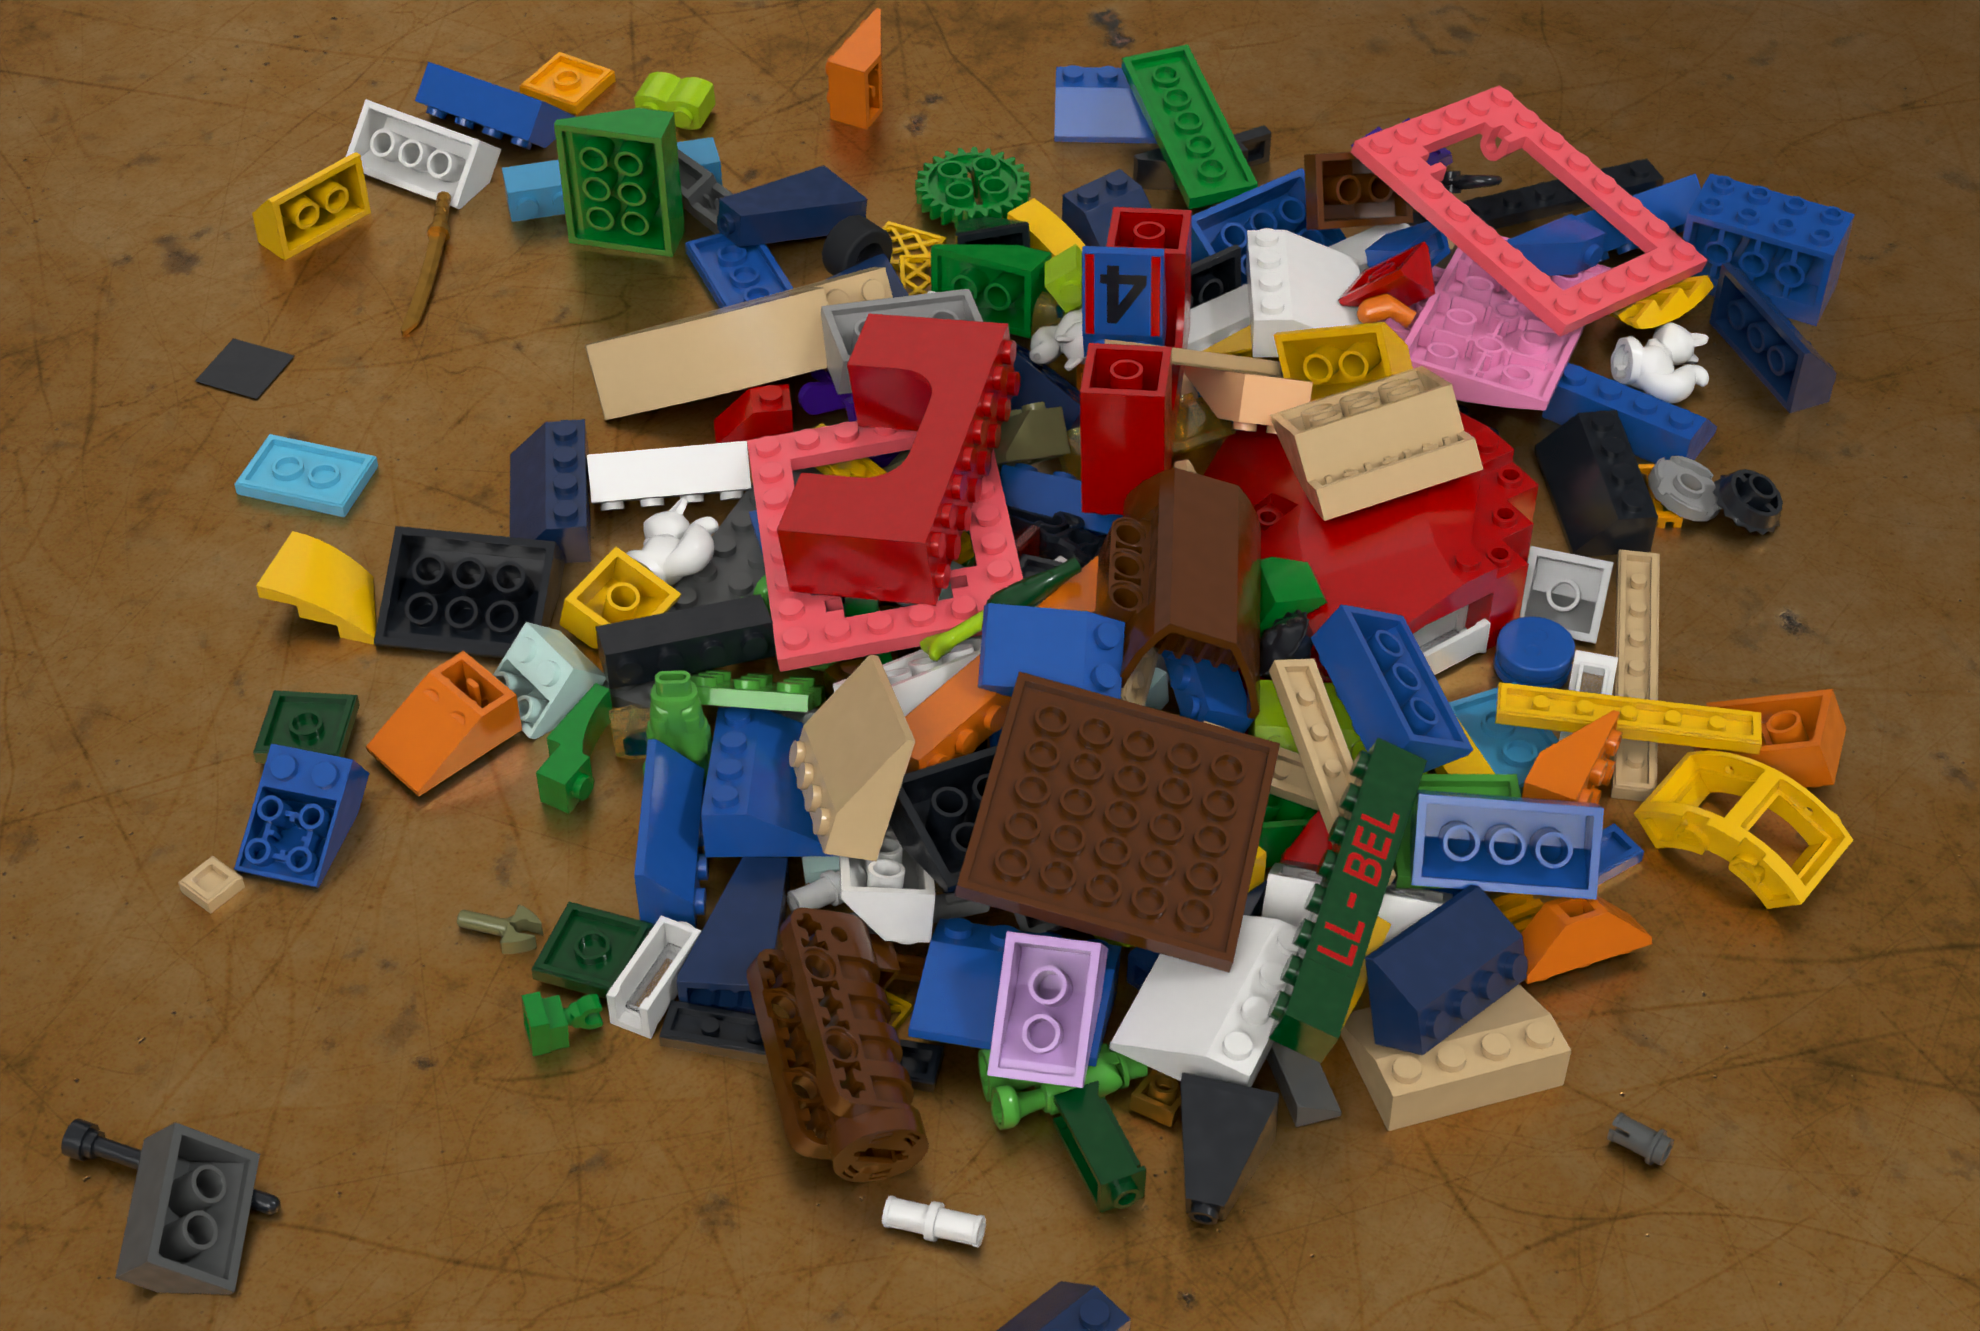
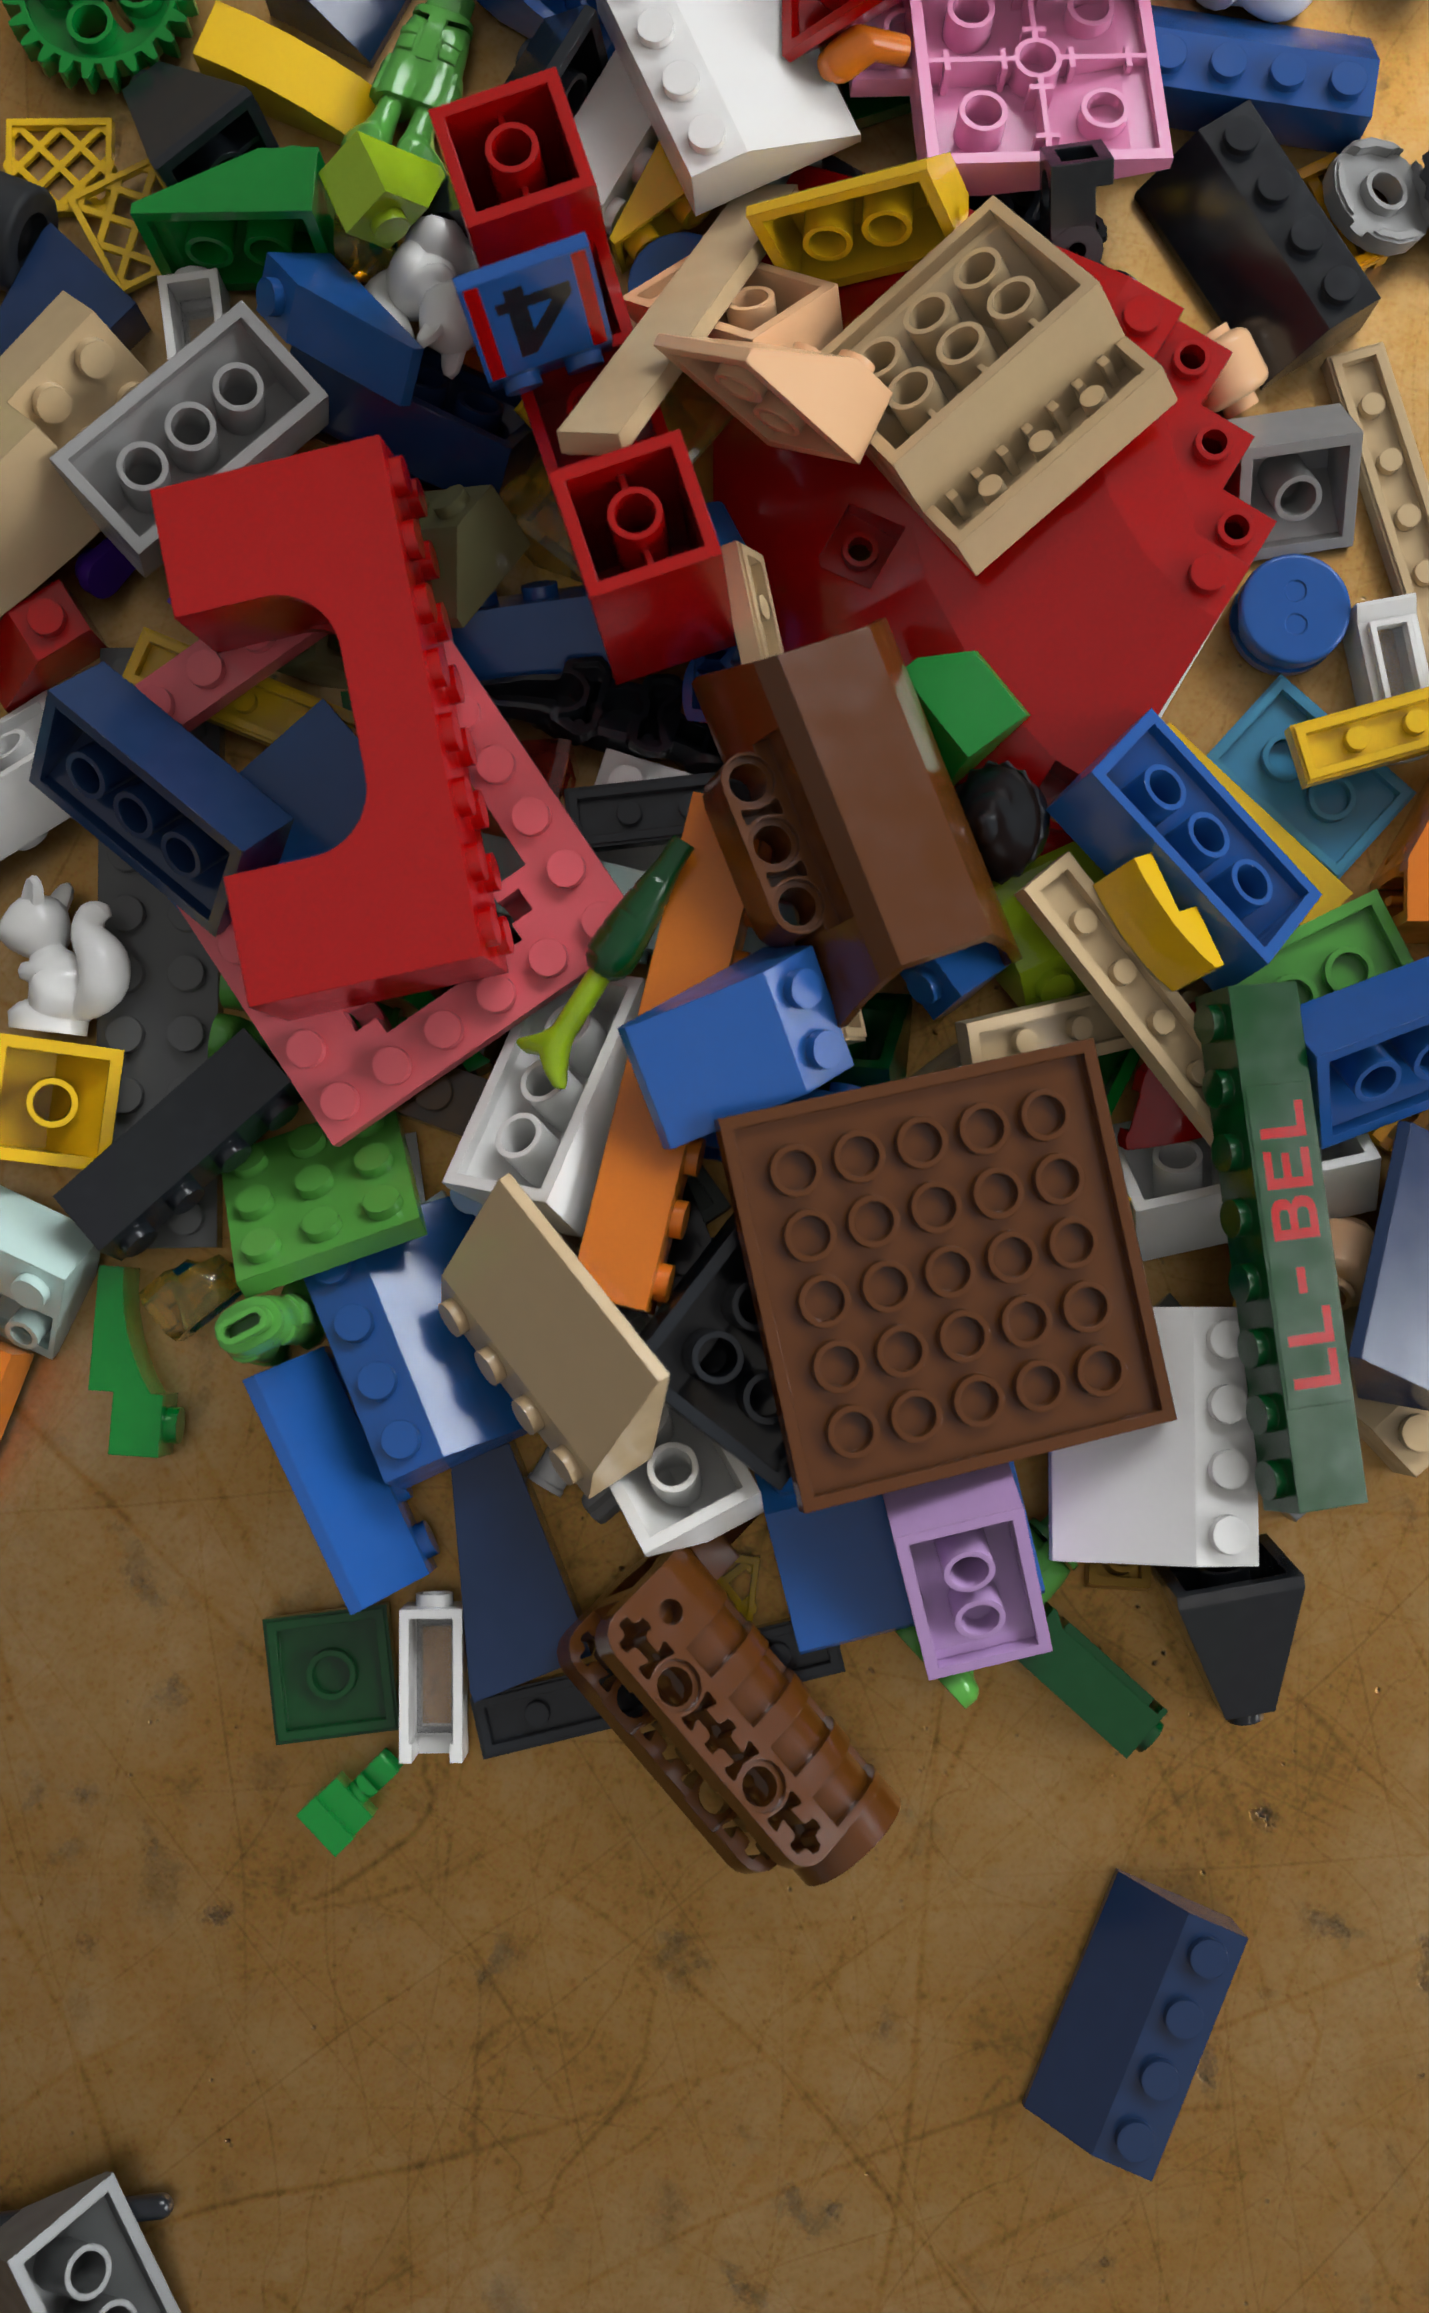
camera: 25 degrees left, 40 degrees up
olive bar [457,905,543,954] -> none
white pin [882,1195,986,1248] -> none
none -> dark blue slope [29,661,294,937]
none -> blue slope [256,252,424,406]
none -> light nougat slope [653,333,893,464]
none -> black leg [1040,139,1114,263]
none -> yellow slope [1093,853,1224,992]
none -> light nougat head [1204,322,1269,420]

